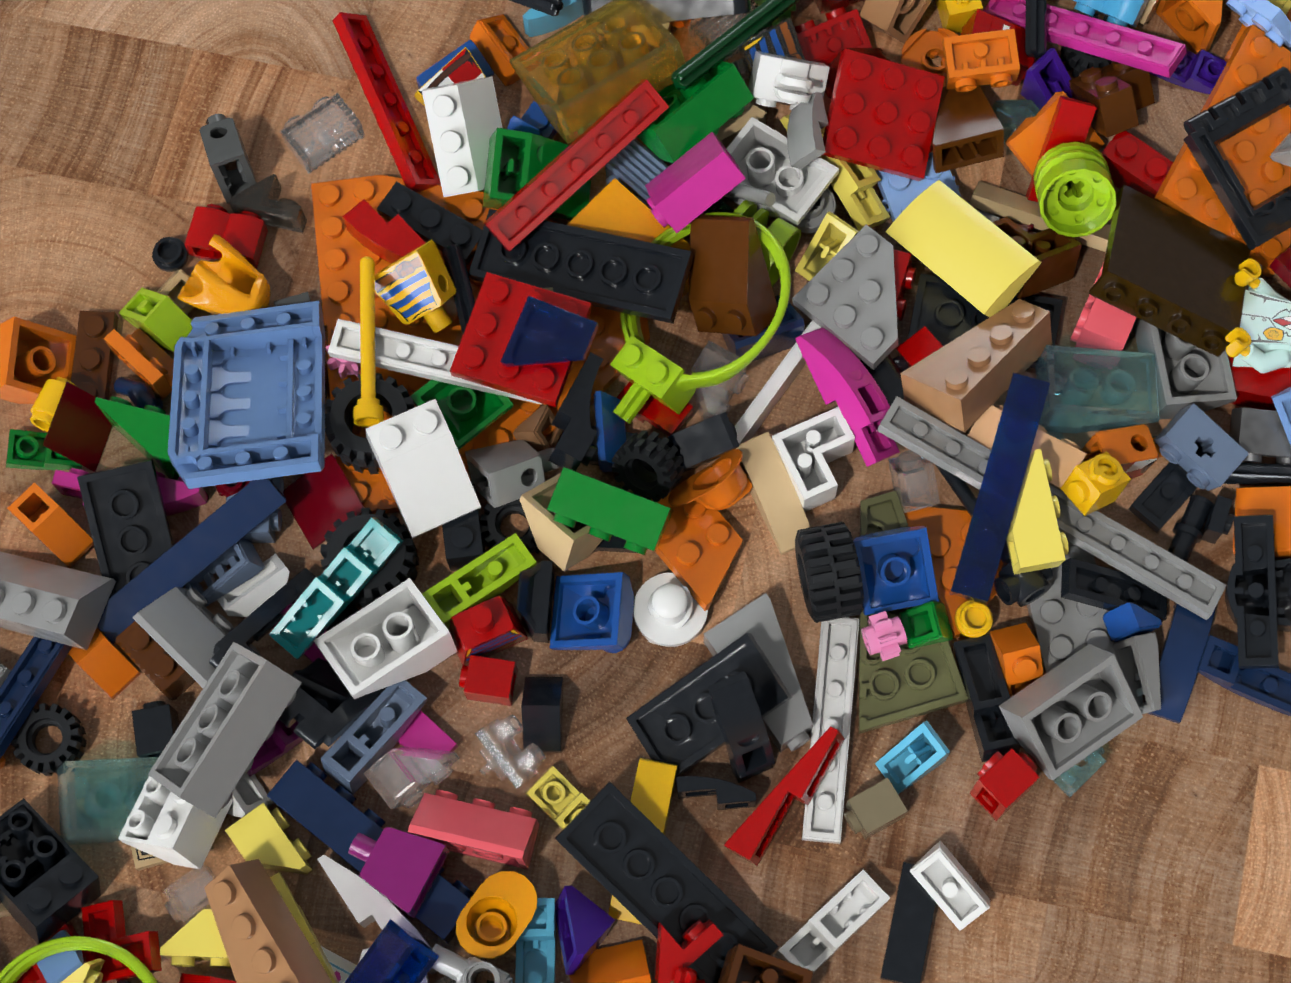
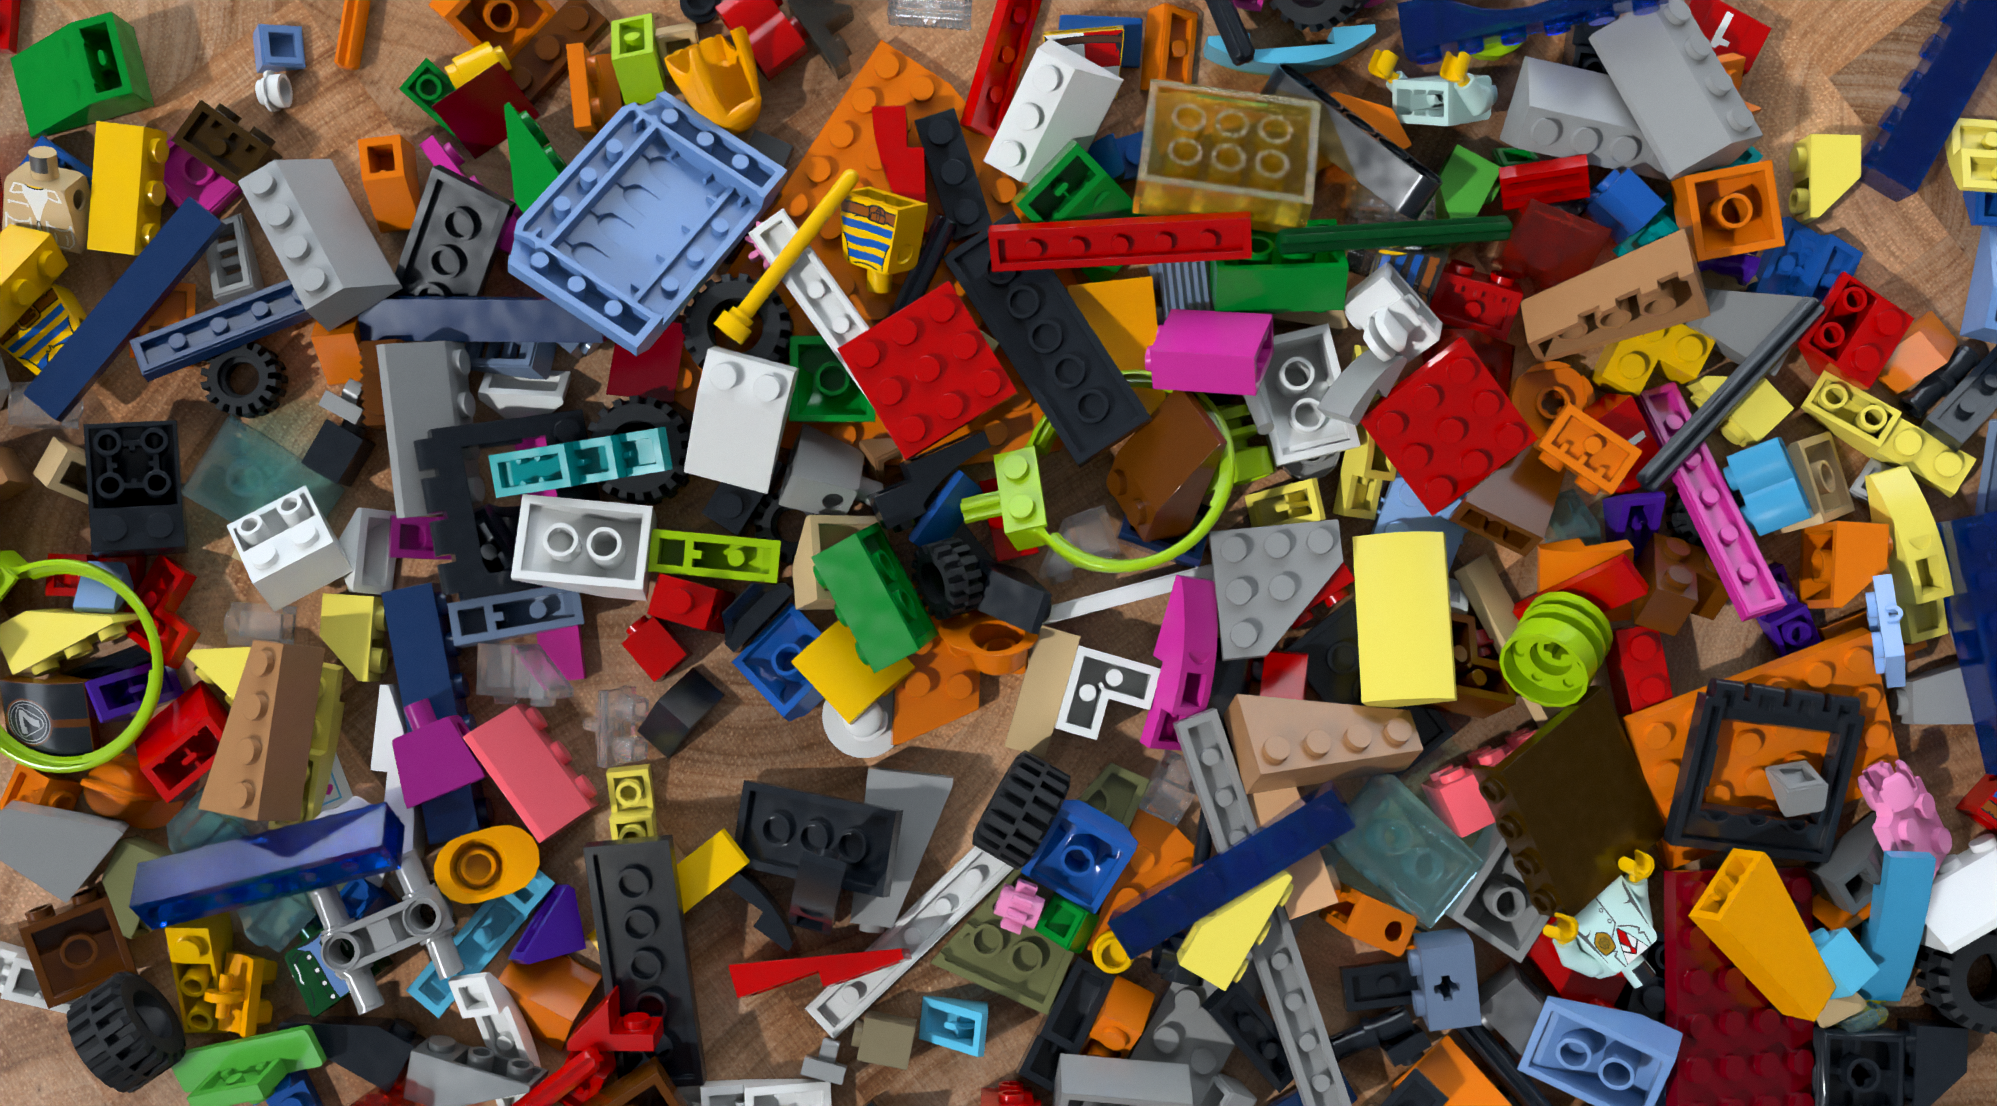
camera: 30 degrees right, 15 degrees up
dark blue arm [114,377,163,409] -> none
light grey slope [148,642,302,818] -> none
clear blue wing [500,296,599,367] -> none
yellow brick [1060,451,1131,516] -> none
blue slope [1103,603,1162,642] -> none
none -> light grey tile [318,378,370,429]
none -> yellow slope [791,620,916,725]
none -> light grey tile [800,1037,848,1085]

